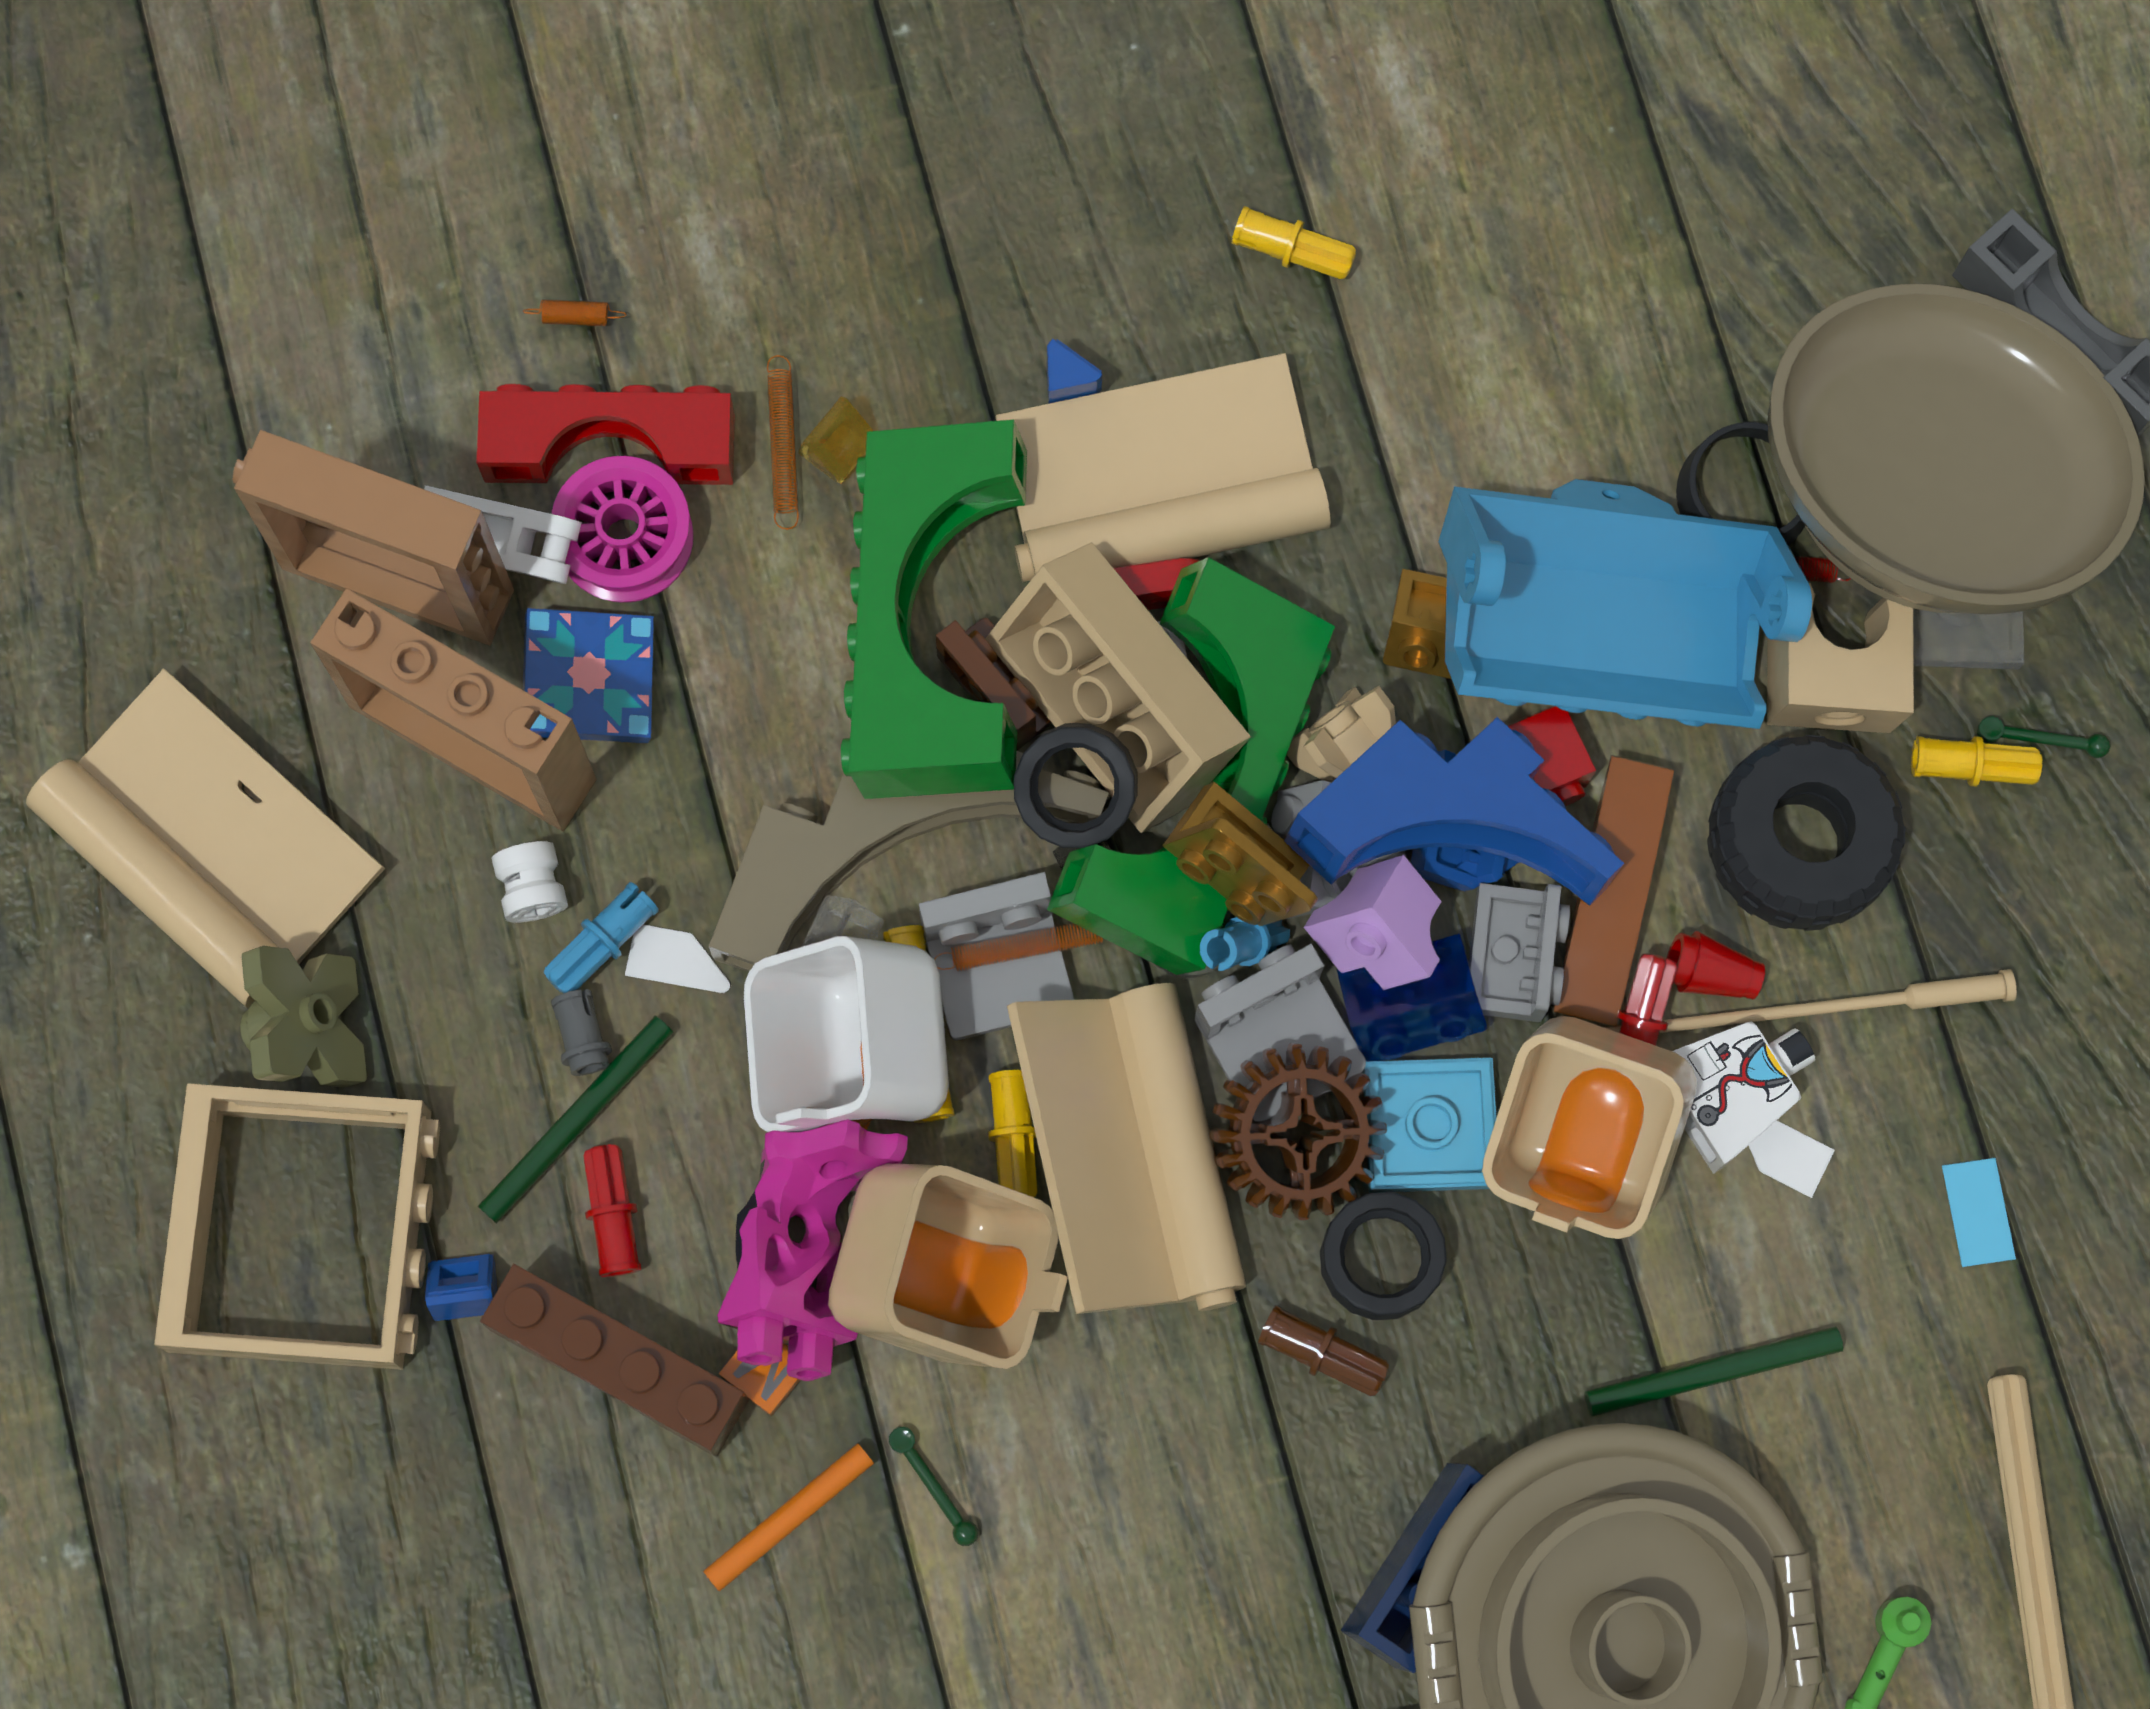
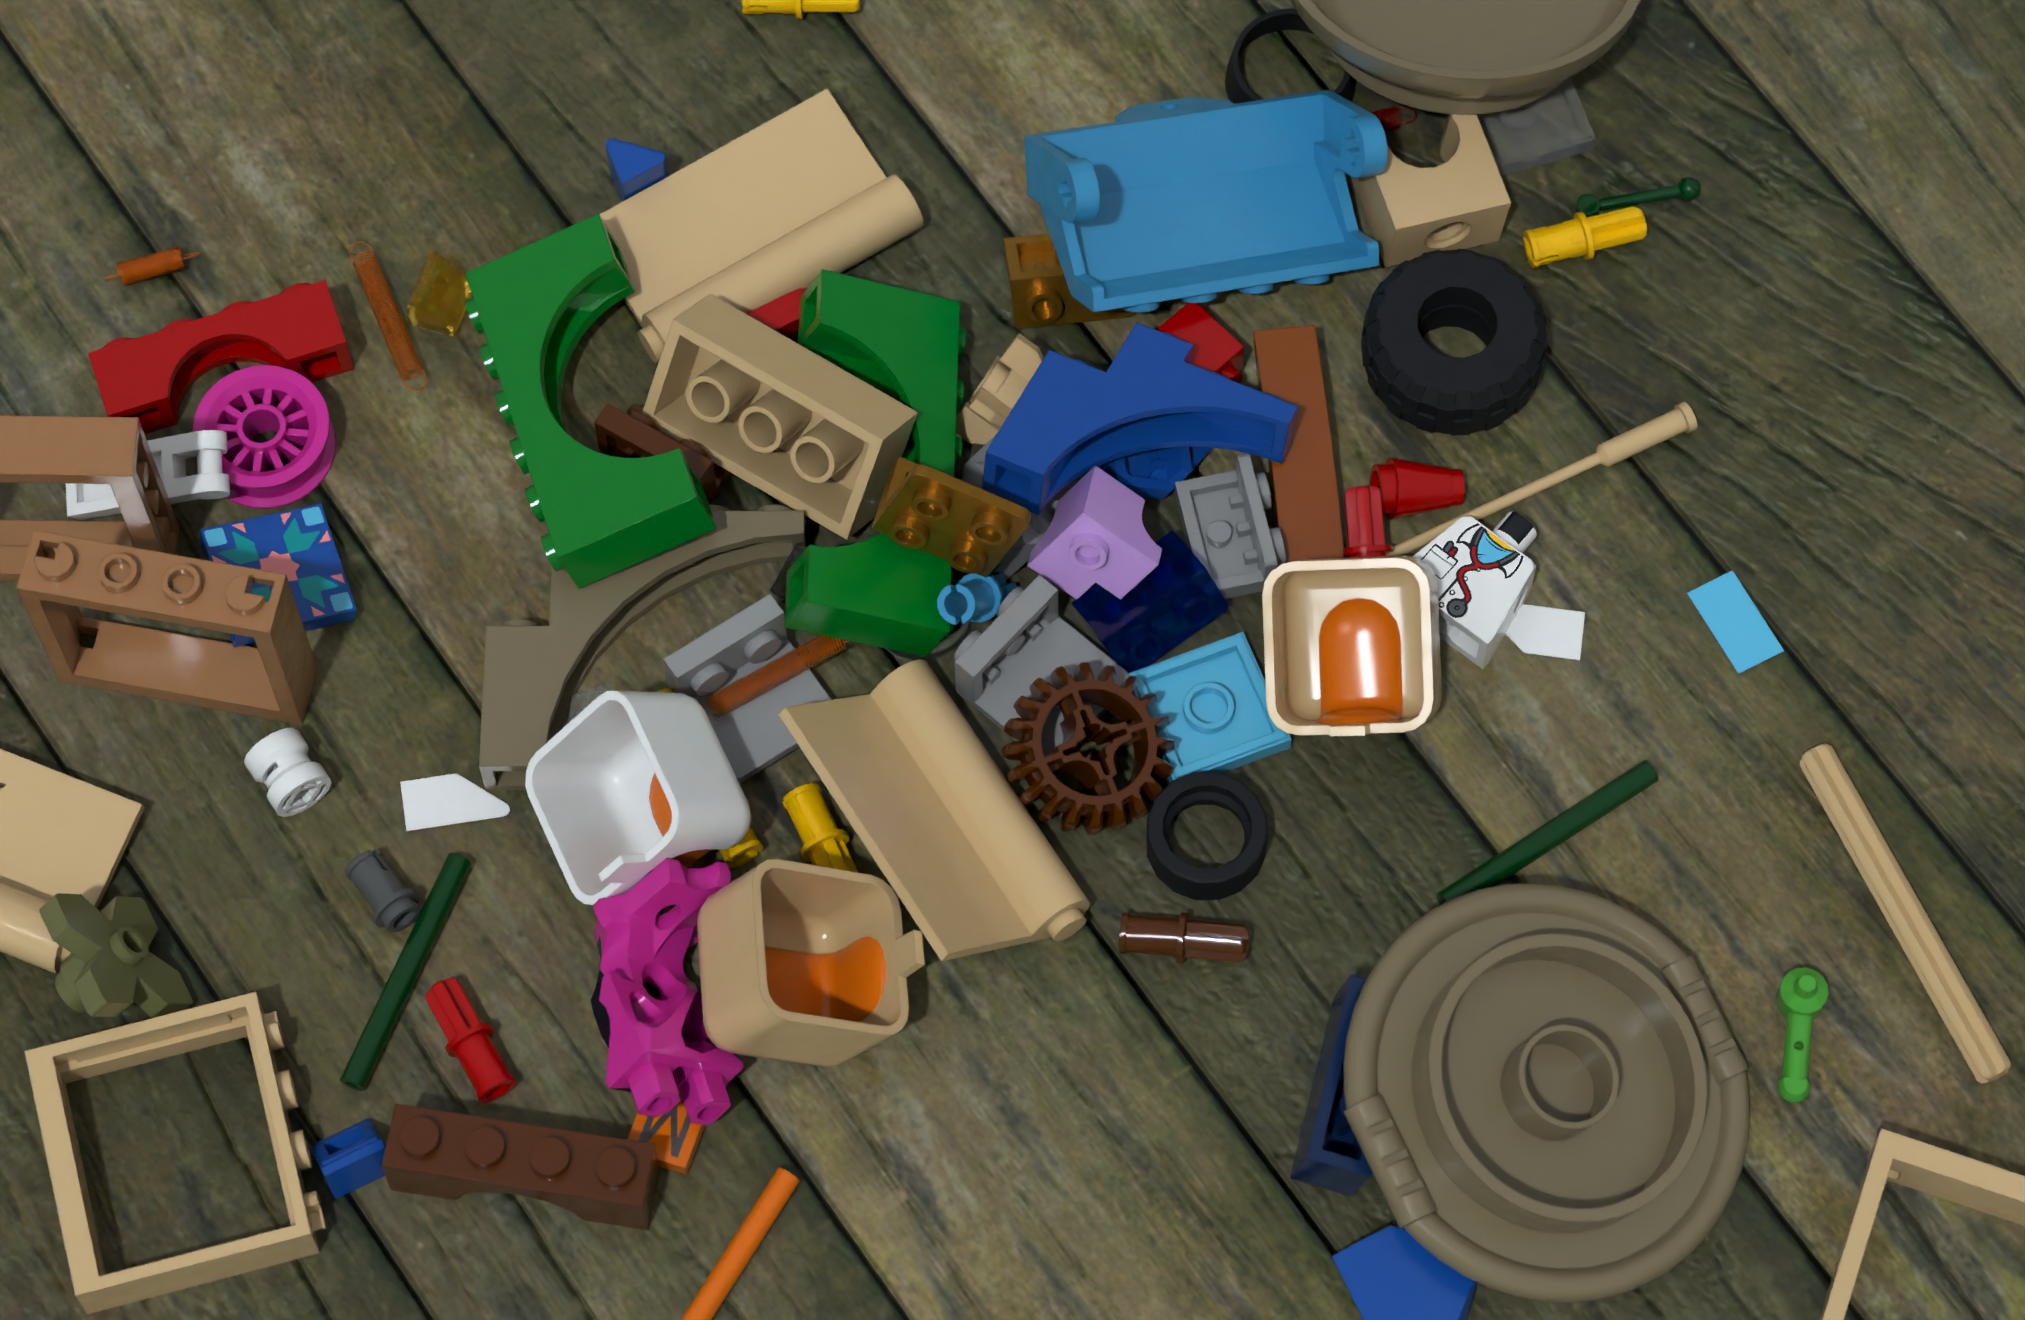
camera: 15 degrees left, 10 degrees down
dark azure axle [544,882,659,993] -> none
dark green hinge [889,1427,978,1546] -> none
black tyre [1014,723,1138,848] -> none

